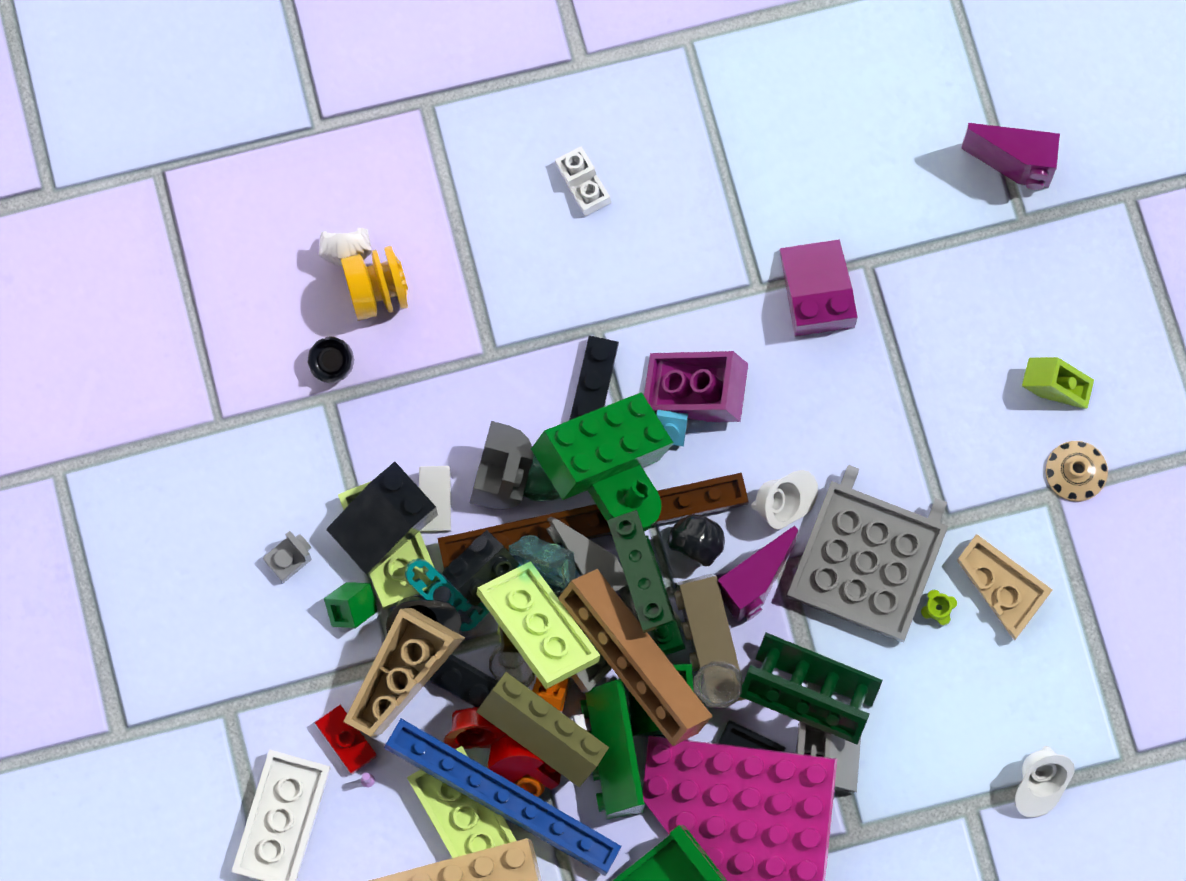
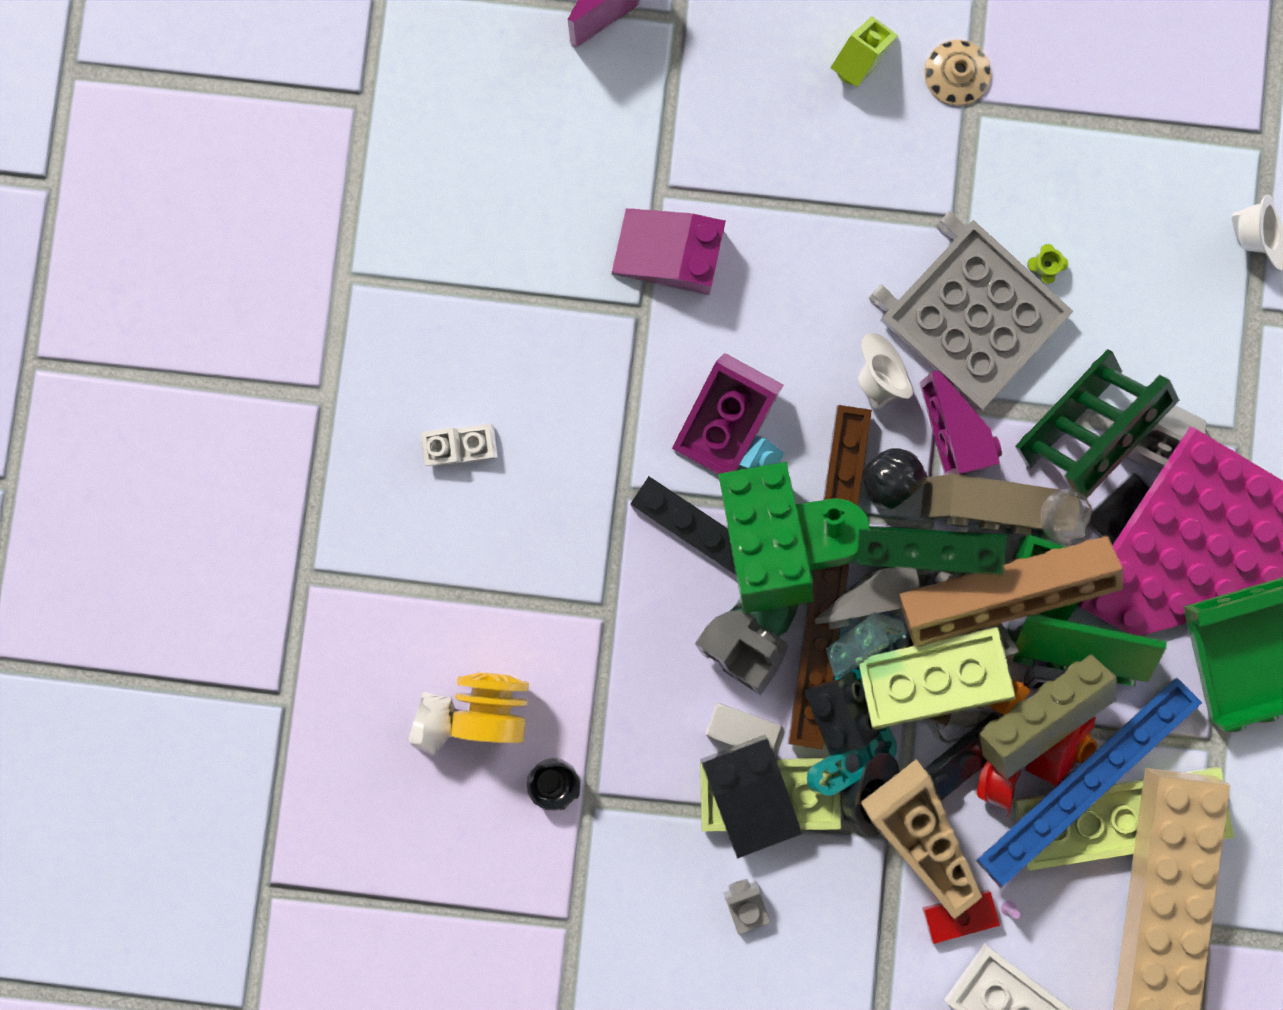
camera: 70 degrees left, 10 degrees up
green panel [324,582,377,629] -> none
tan wing [957,534,1053,641] -> none

